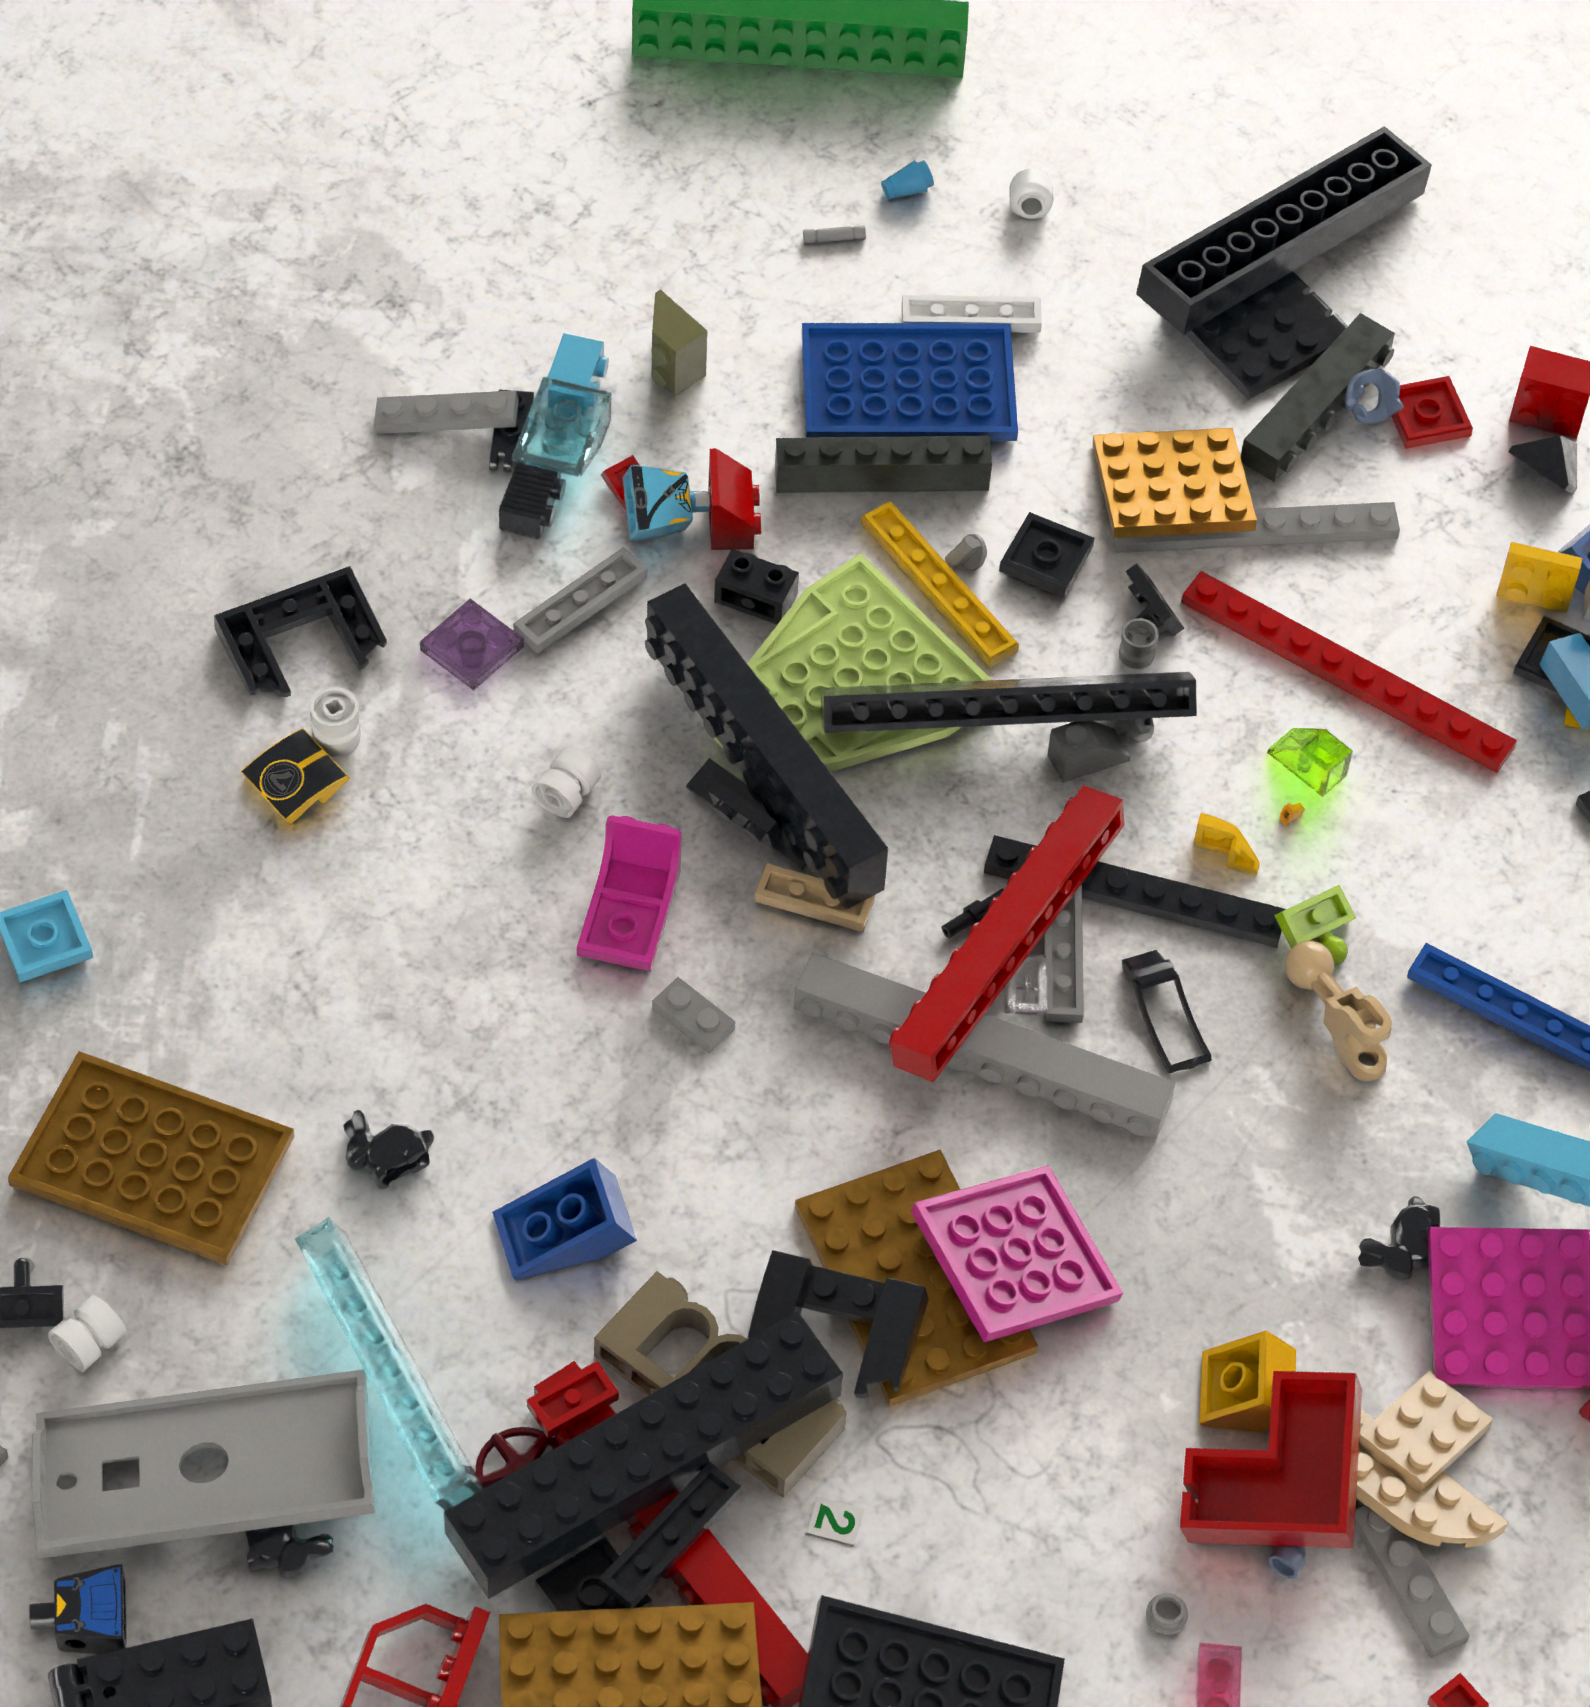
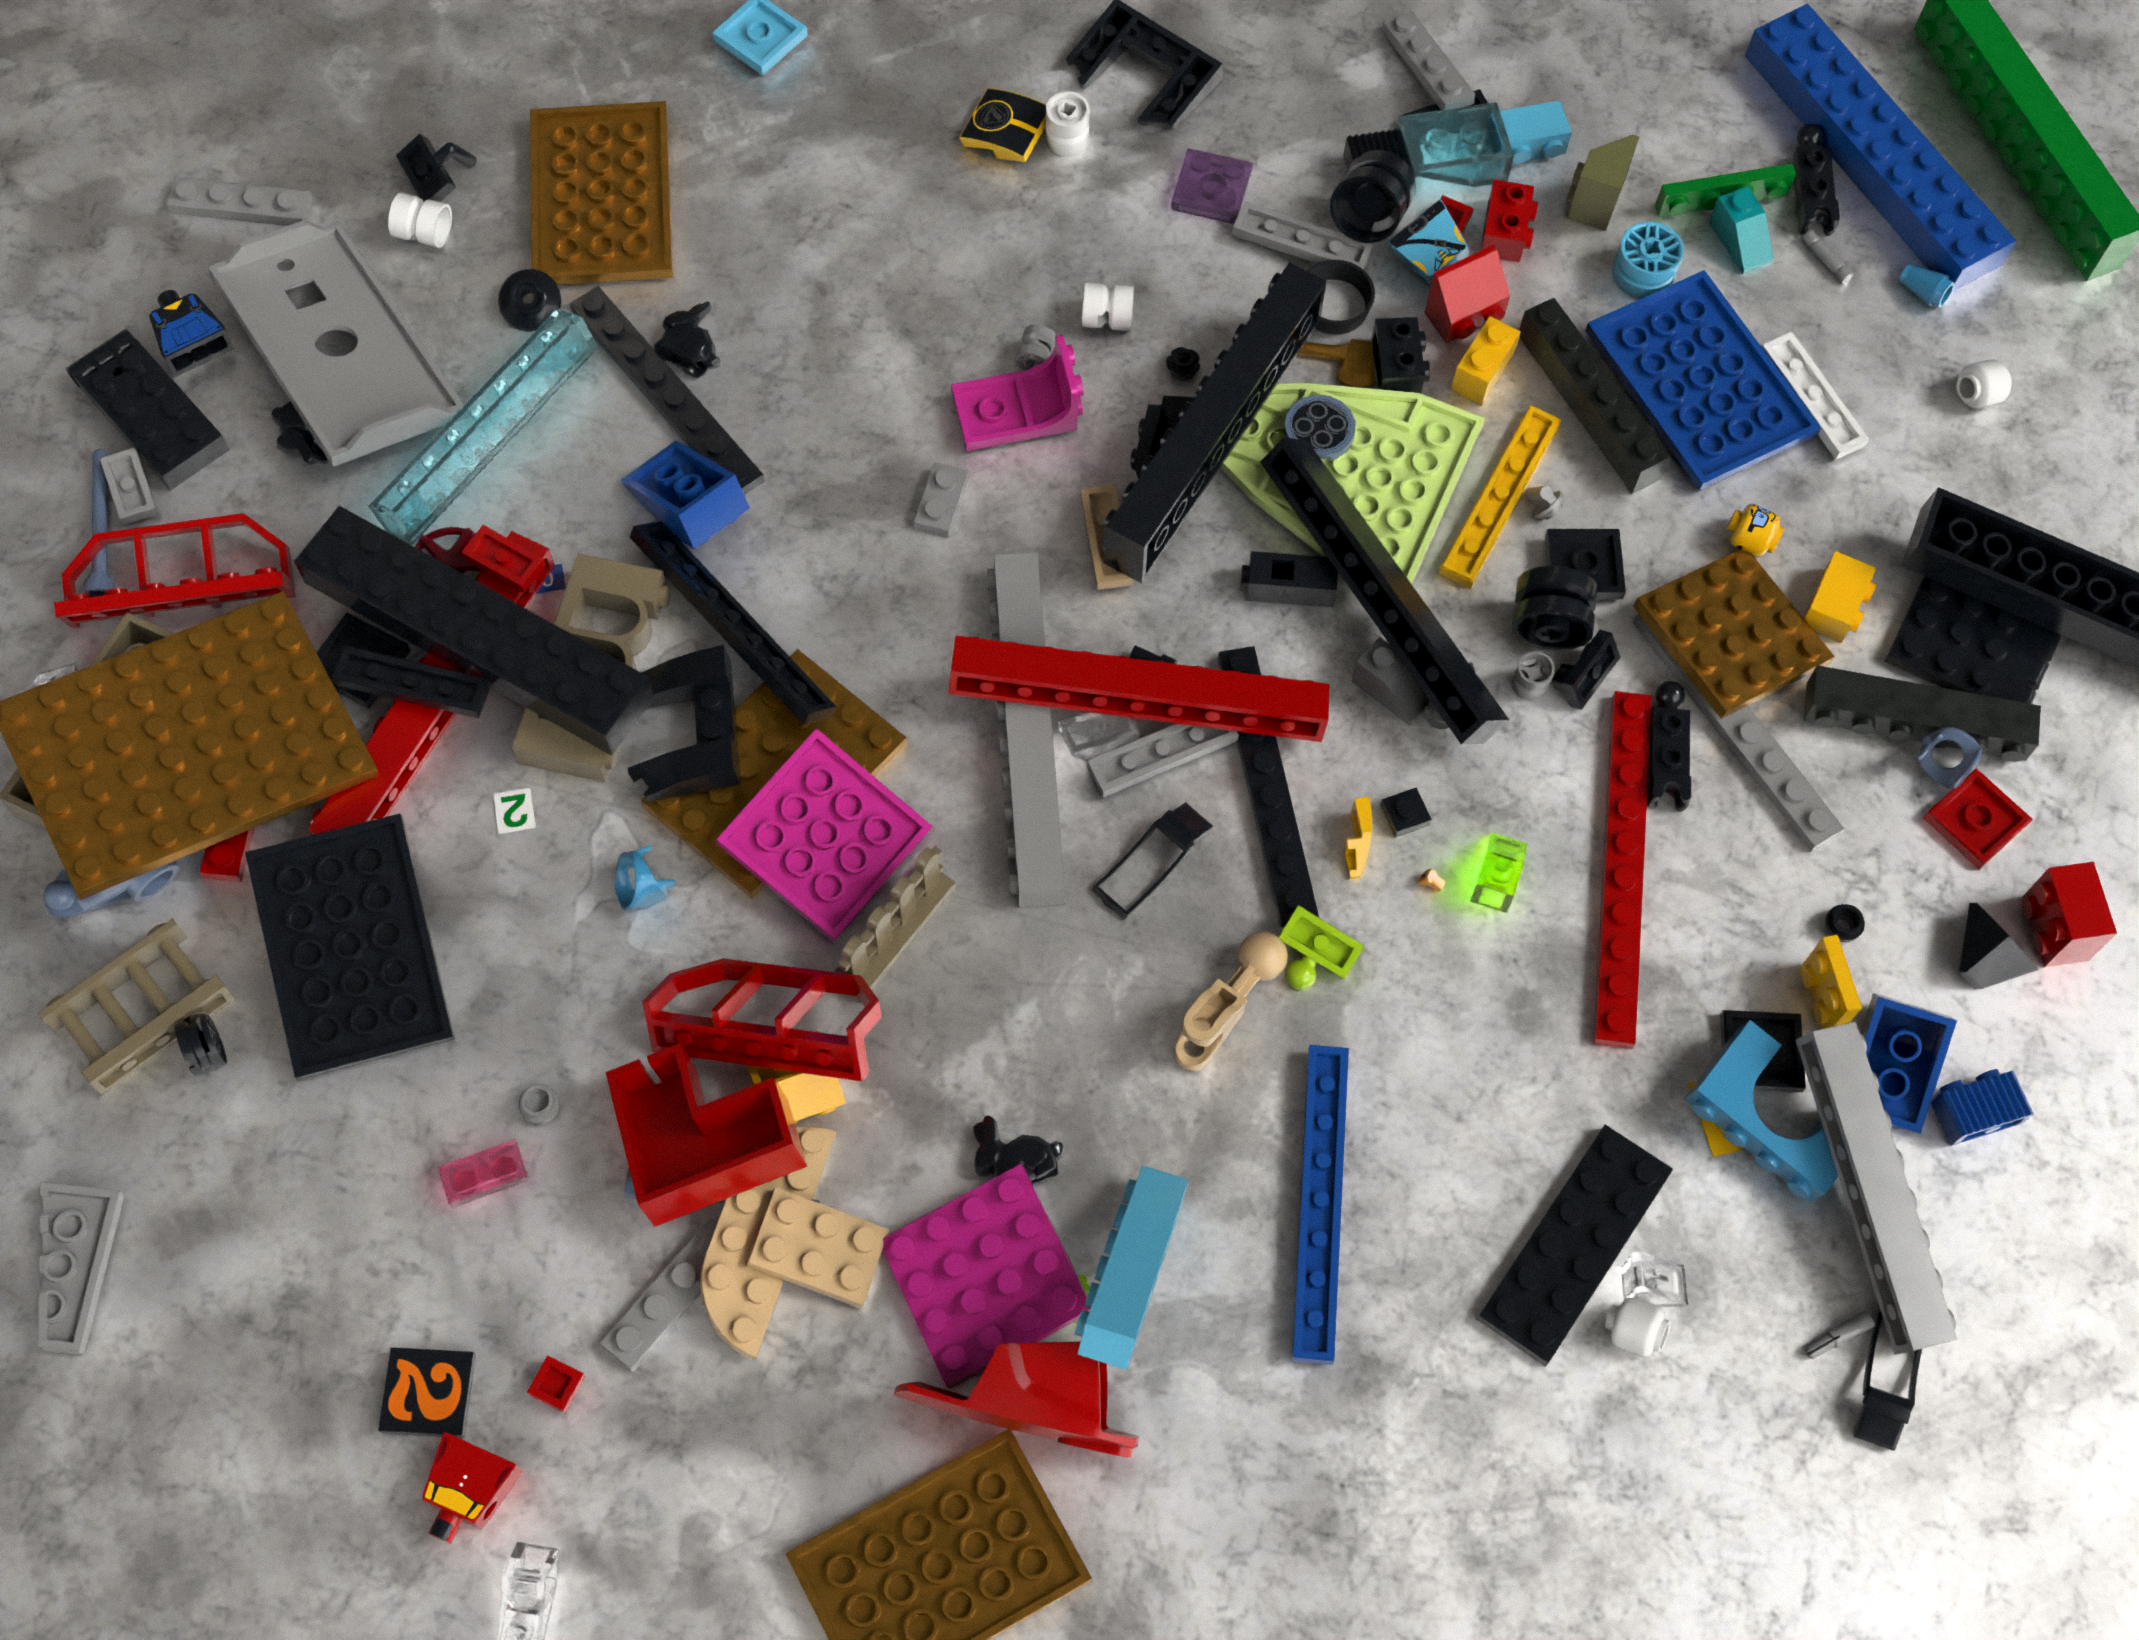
camera: 65 degrees right, 10 degrees up
none -> black piece [498,269,561,332]
none -> black plate [570,286,765,495]
none -> dark azure piece [615,845,675,911]
none -> black plate [629,521,837,725]
none -> red plate [642,958,882,1081]
none -> dark tan fence [834,846,956,1003]
none -> light grey wheel [1015,324,1057,370]
none -> black plate [1166,347,1200,381]
none -> black brick [1240,551,1338,608]
none -> tile [1284,395,1356,461]
none -> pearl gold piece [1298,339,1376,388]
none -> black tyre [1307,260,1375,335]
none -> black wheel [1330,150,1416,243]
none -> black plate [1380,787,1432,838]
none -> yellow brick [1451,316,1521,406]
none -> red brick [1480,179,1538,262]
none -> black wheel [1512,566,1598,651]
none -> medium azure wheel [1612,221,1684,299]
none -> black plate [1647,680,1691,812]
none -> green plate [1655,163,1796,217]
none -> teal slope [1709,186,1774,274]
none -> yellow head [1726,504,1784,557]
none -> blue brick [1745,3,2016,292]
none -> black plate [1793,124,1840,236]
none -> yellow brick [1804,551,1877,643]
none -> black plate [1825,904,1865,942]

